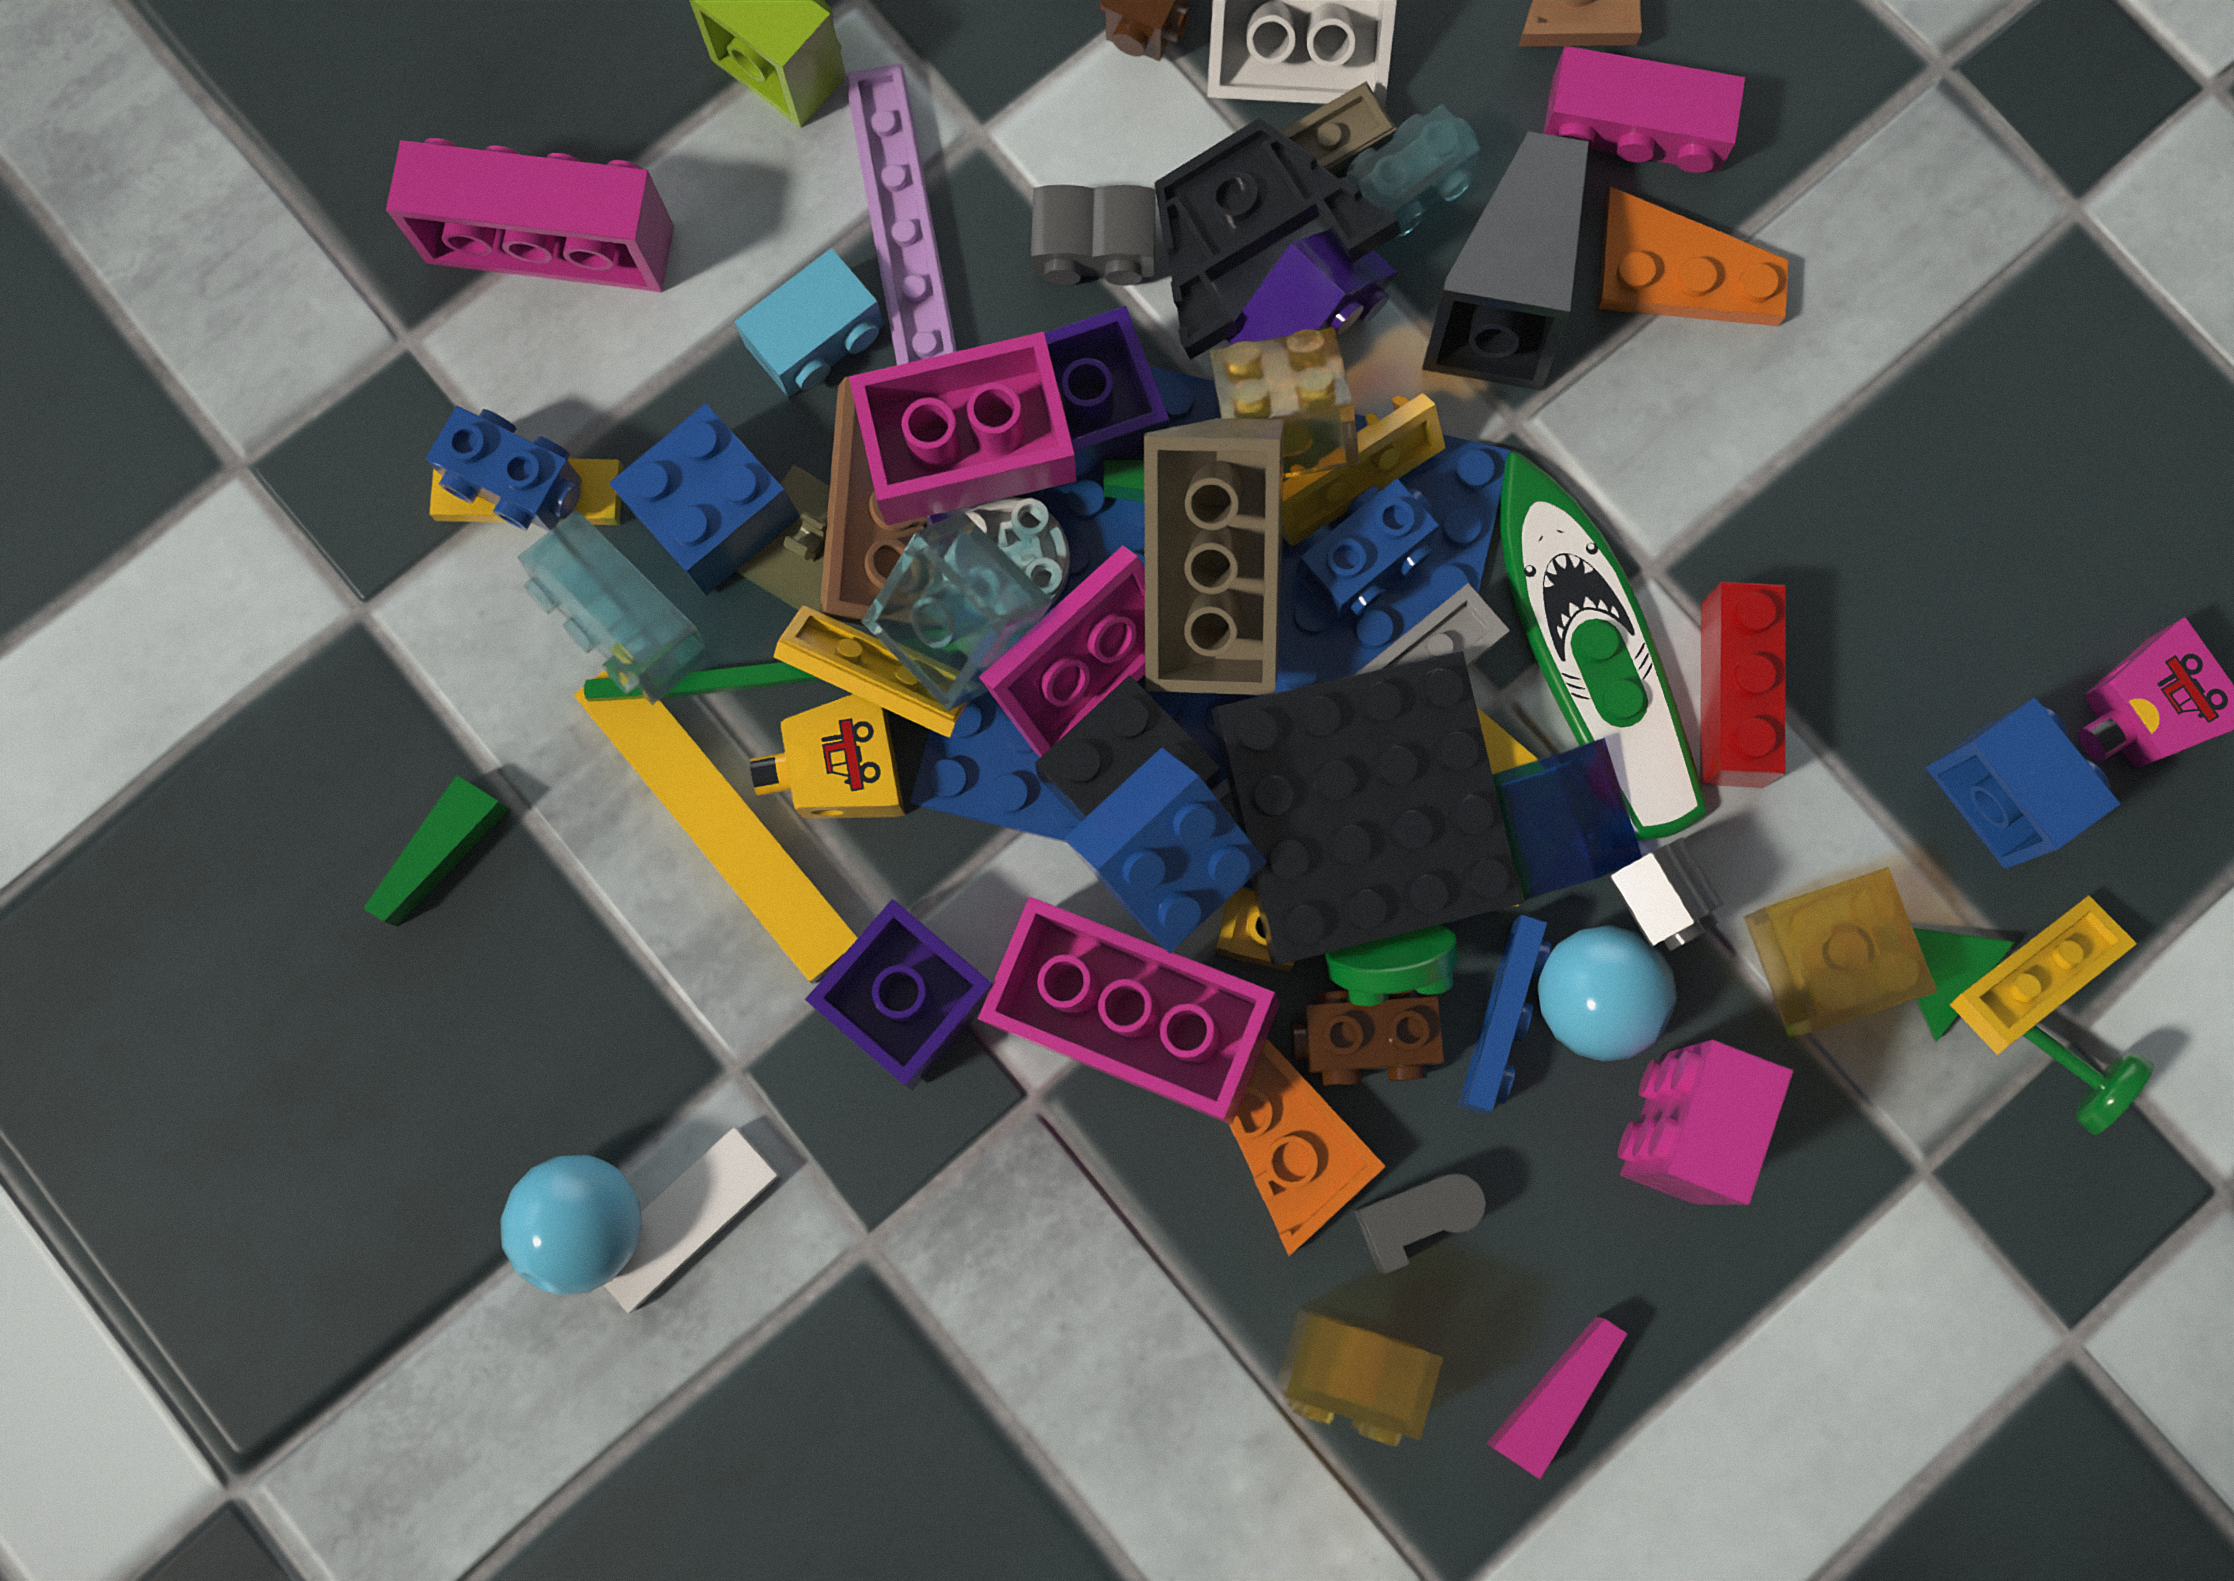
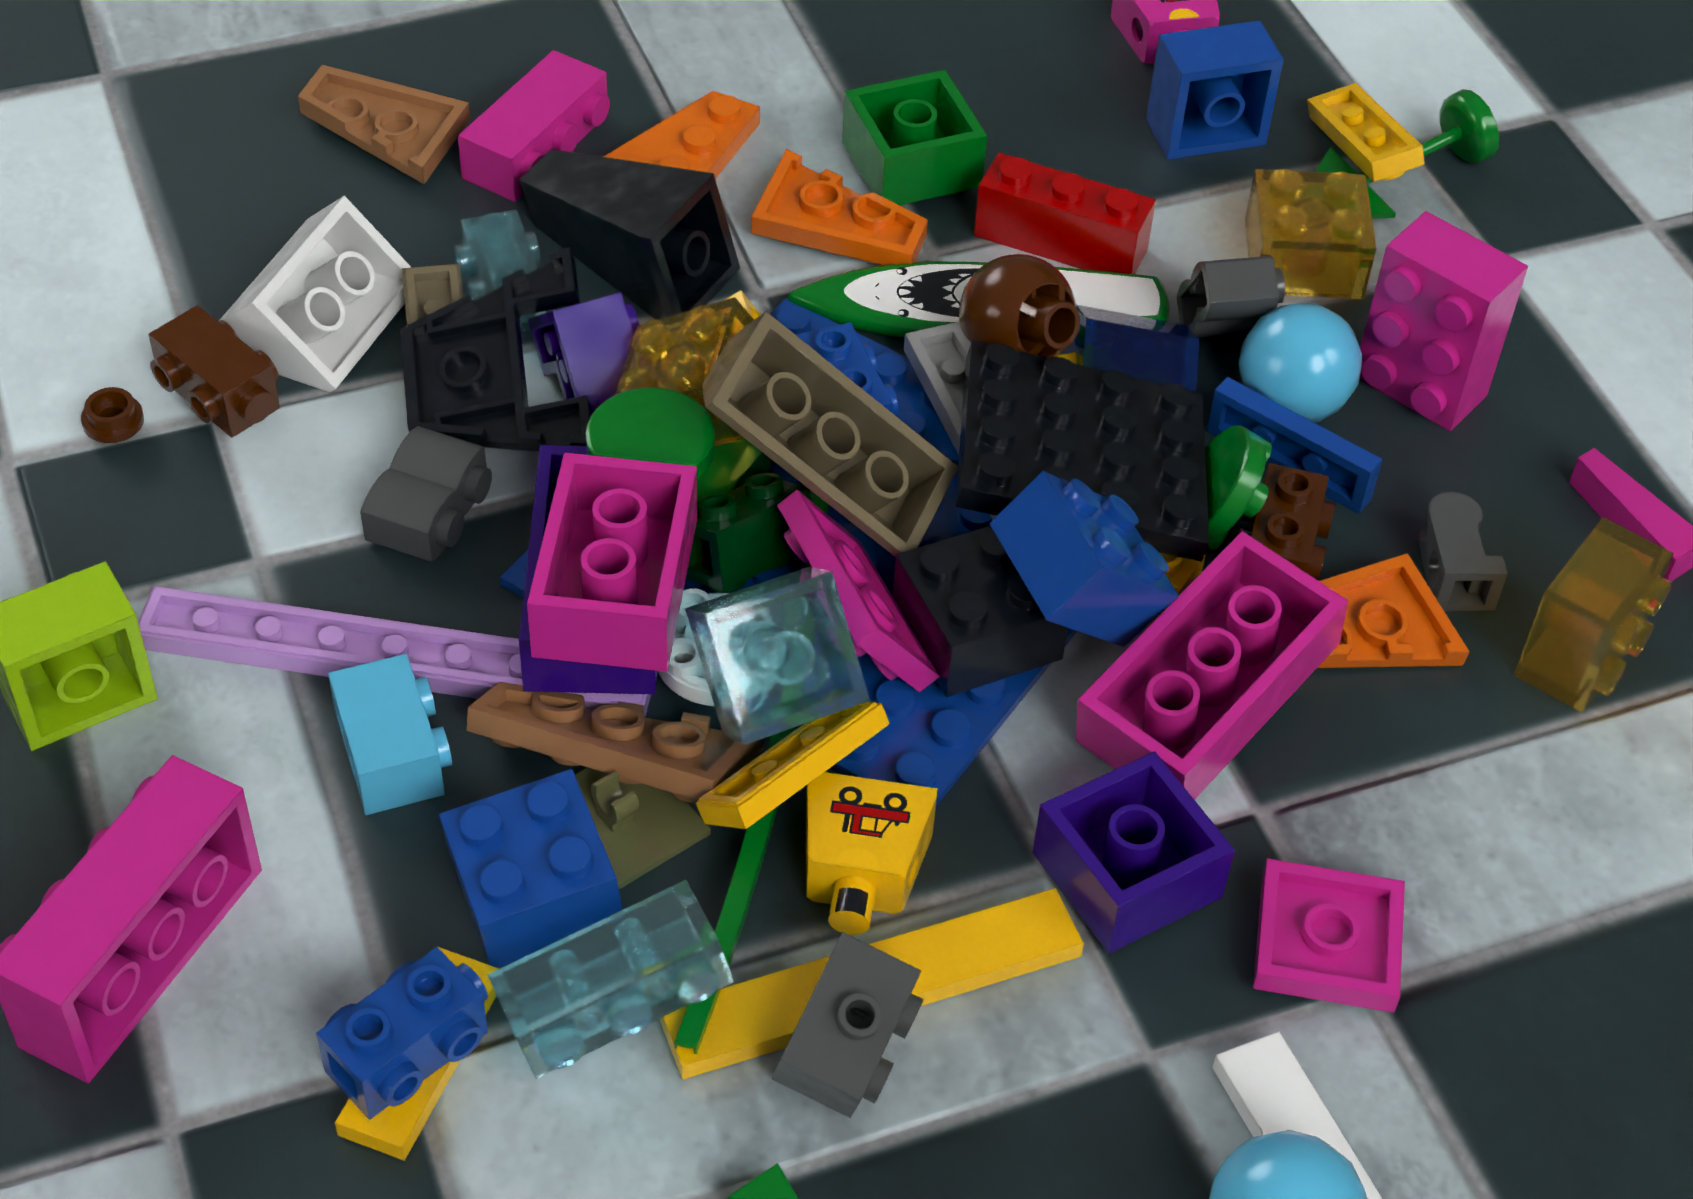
camera: 75 degrees left, 30 degrees down
none -> green tile [586,387,715,479]
none -> dark green brick [686,473,811,593]
none -> orange wing [751,149,928,265]
none -> dark grey brick [771,932,924,1118]
none -> green brick [842,70,987,206]
none -> reddish brown brick [959,254,1080,358]
none -> dark pink plate [1253,858,1405,1013]

